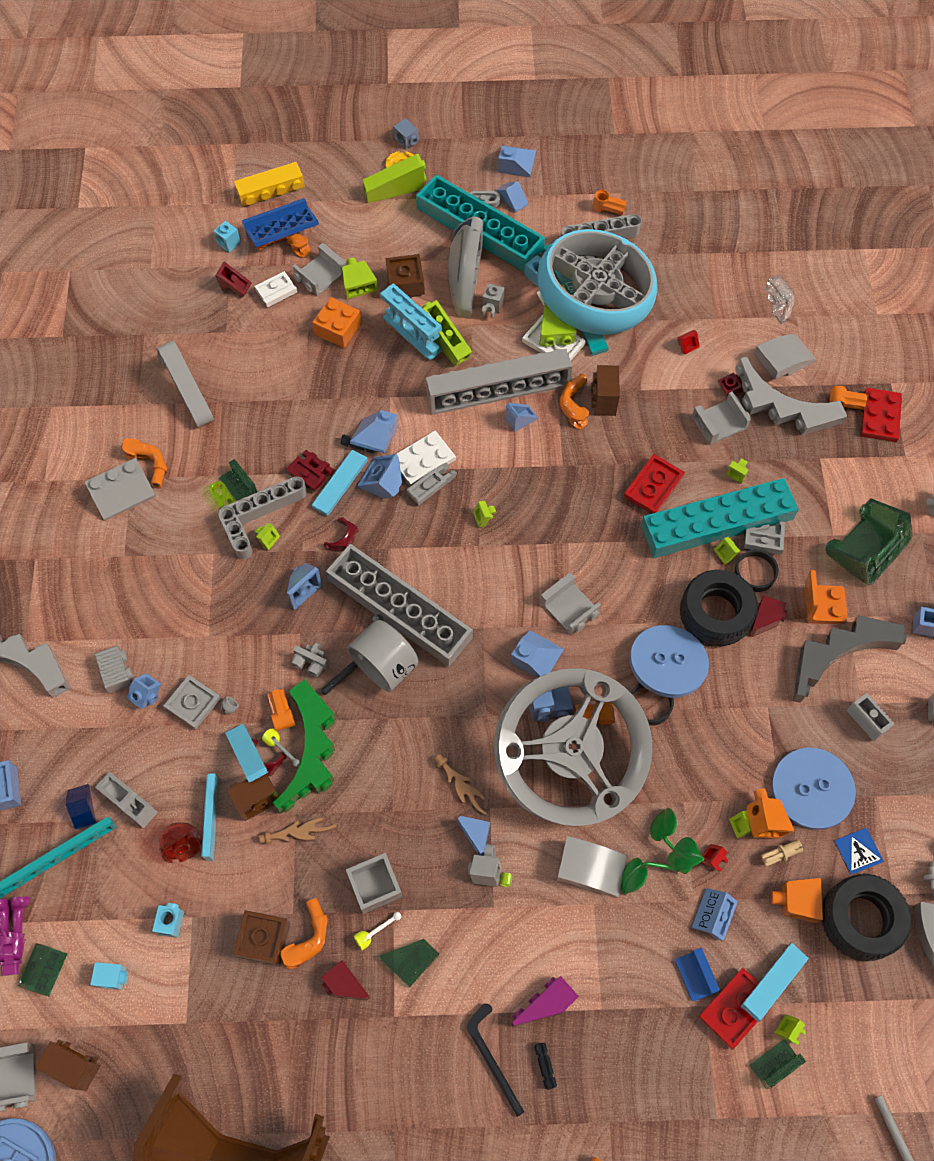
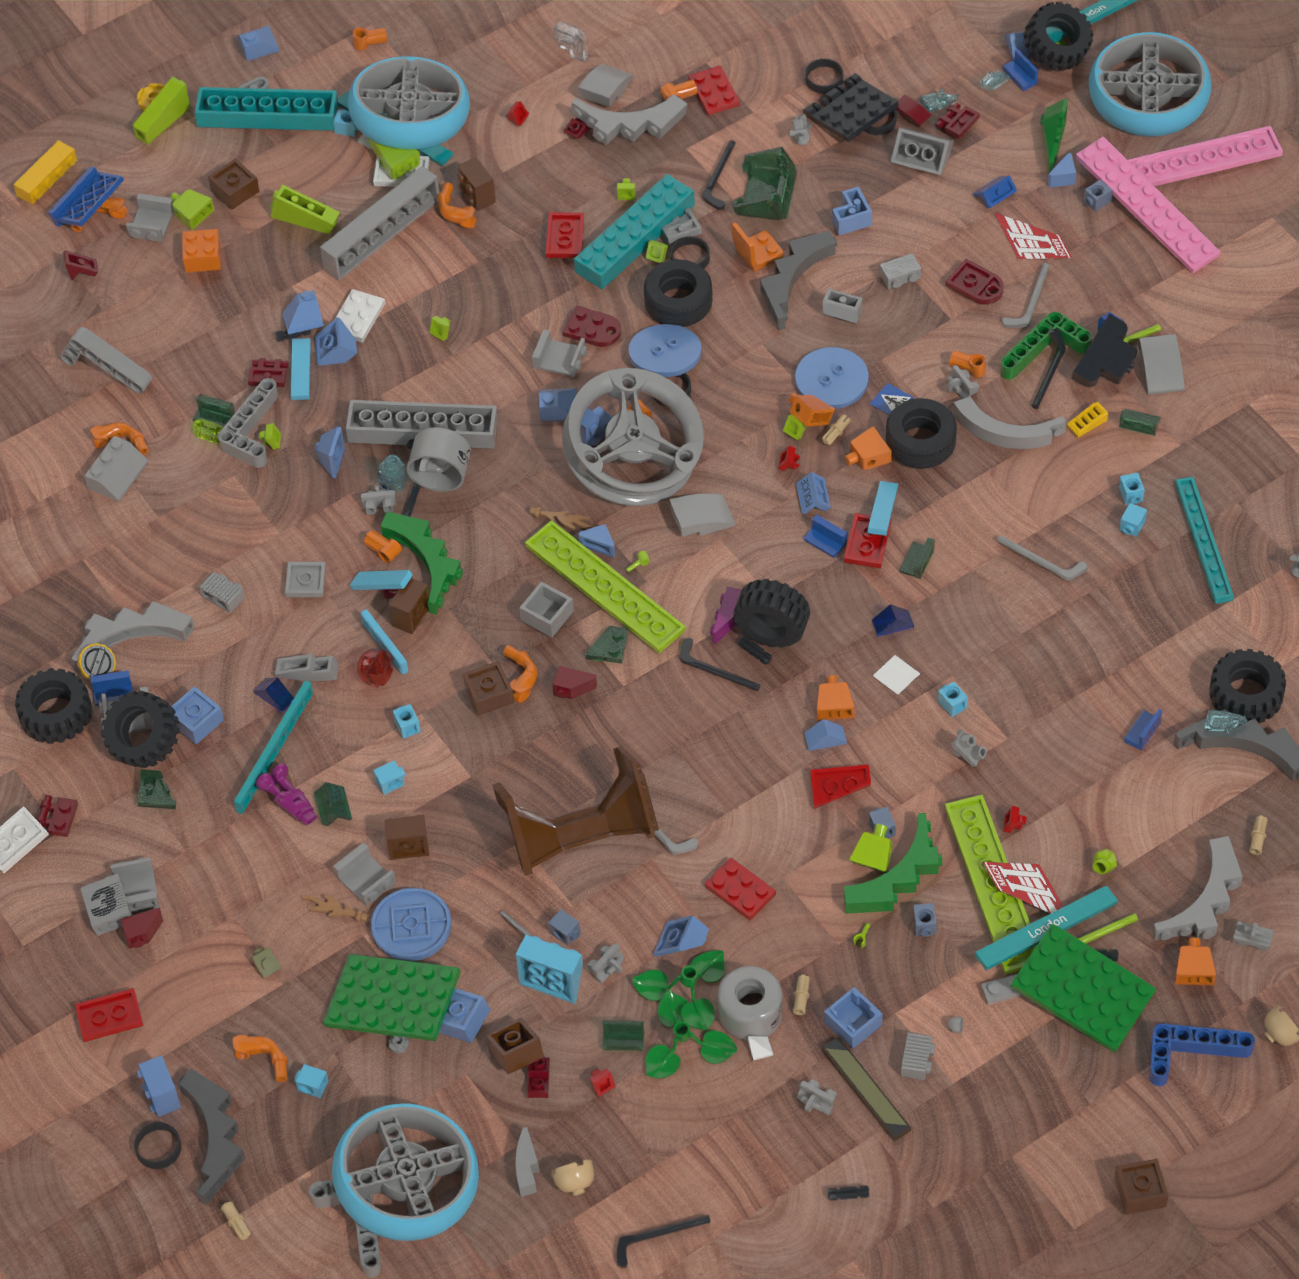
camera: 30 degrees left, 10 degrees down
medium blue brick [127,673,161,709] -> none
medium azure brick [214,221,241,253] -> none
light grey hinge [221,696,239,714] -> none
white plate [254,271,297,308] -> none
medium nougat piece [259,818,337,844] -> none
hinge [262,728,301,767] -> none
dark red helmet [323,517,359,552] -> none
hinge [353,912,401,951] -> none
medium azure fence [380,283,442,360] -> none
sand blue brick [393,118,419,149] -> none
light grey hinge [407,462,457,505] -> none
light grey panel [448,217,483,319] -> none
light grey brick [468,844,502,887] -> none
light grey brick [482,283,505,318] -> none
medium blue slope [495,181,528,213] -> none
medium blue slope [505,403,538,432] -> none
light grey beam [561,214,642,239] -> none
green plant [621,808,704,895] -> none
light grey panel [692,392,751,445] -> none
dark red slope [749,595,787,637] -> none
lime tile [774,1014,806,1045] -> none
none -> clear light blue piece [376,455,408,493]
none -> lime plate [525,520,686,654]
none -> dark red plate [562,305,621,347]
none -> black piece [702,140,736,210]
none -> black tyre [733,579,810,648]
none -> clear blue slope [872,604,914,637]

